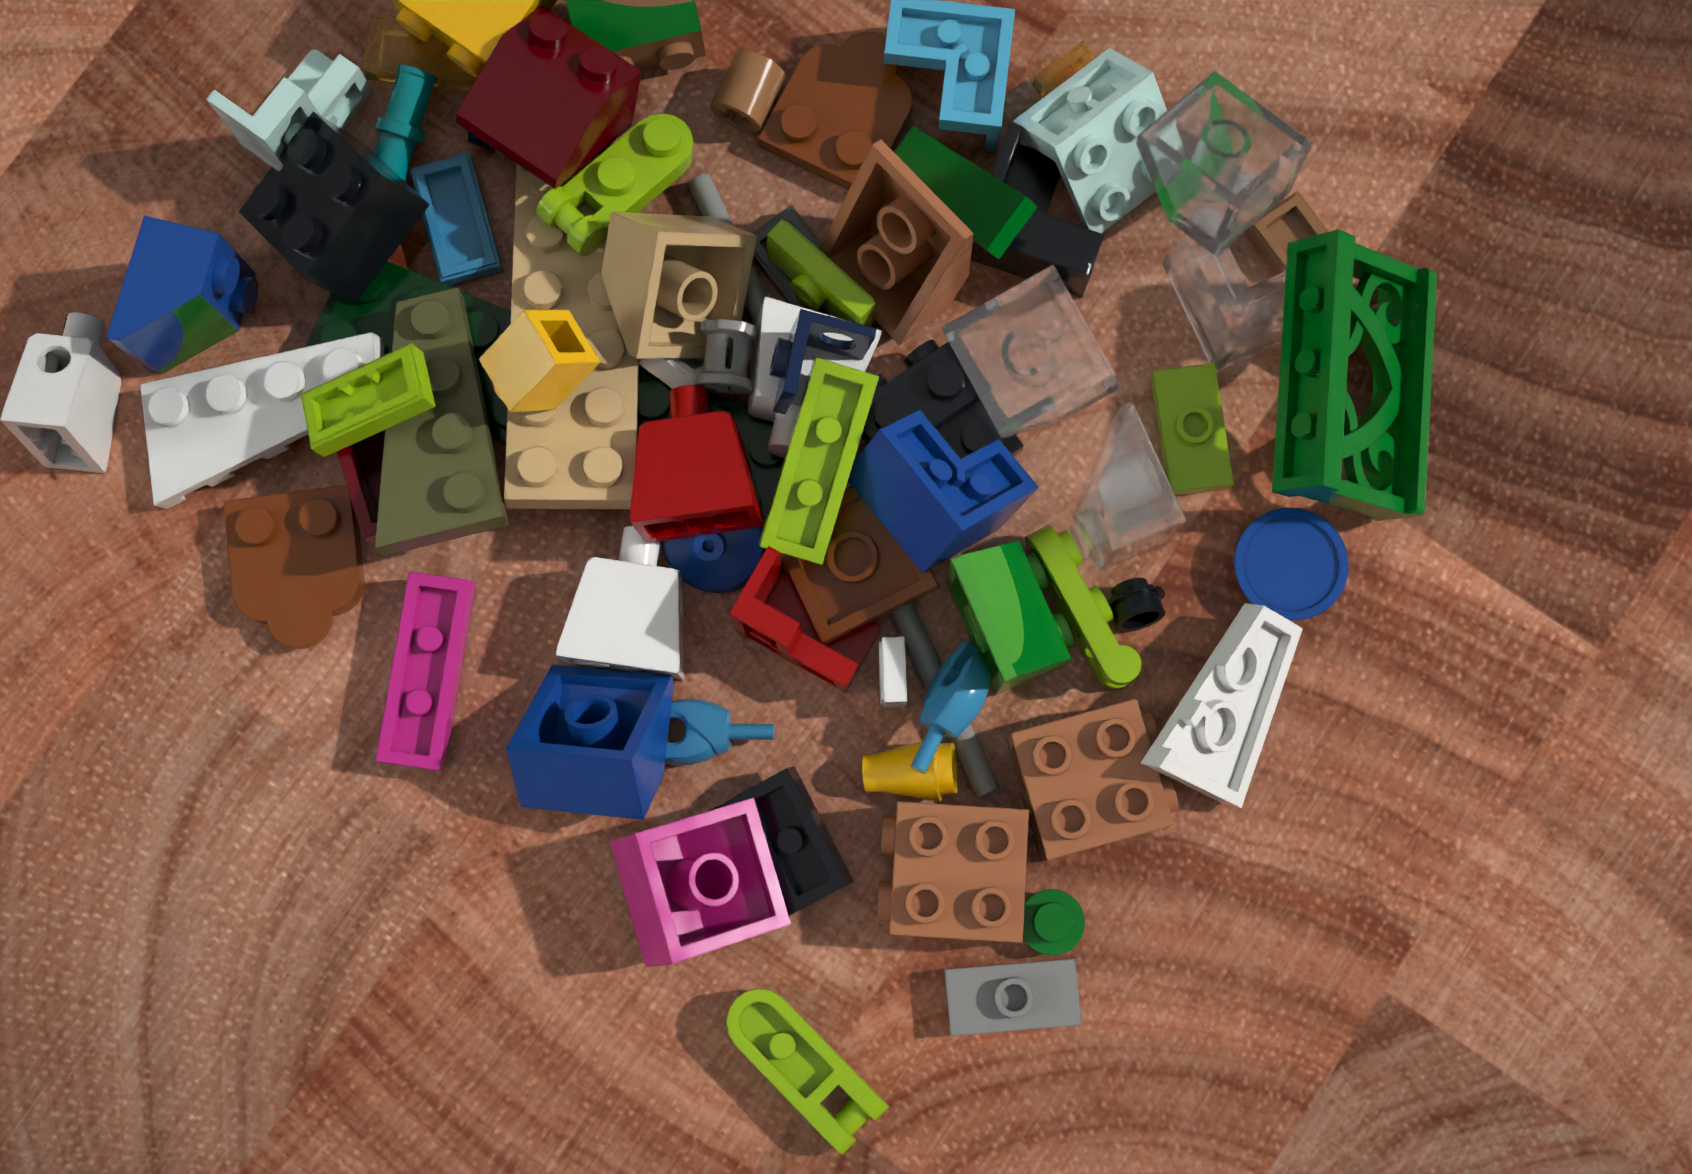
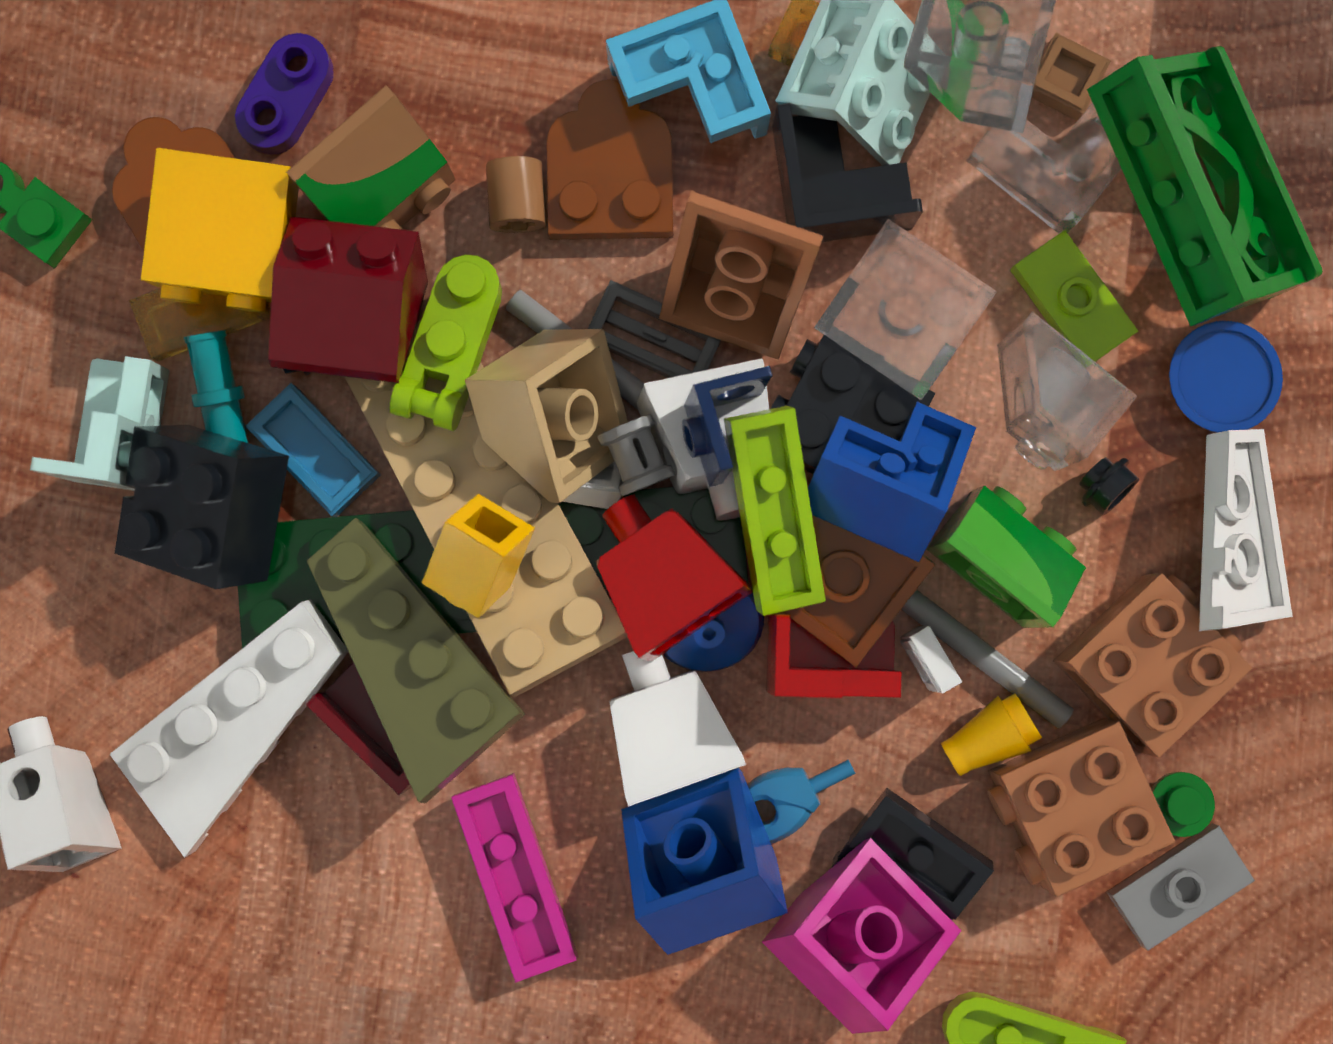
camera: 30 degrees left, 5 degrees up
blue slope [106,215,258,374] -> none
dark orange plate [223,485,365,649] -> none
lime plate [301,343,436,457] -> none
lime plate [767,219,876,327] -> none
green tile [894,126,1038,259] -> none
dark azure hand [910,641,991,774] -> none
lime plate [1025,525,1142,690] -> none

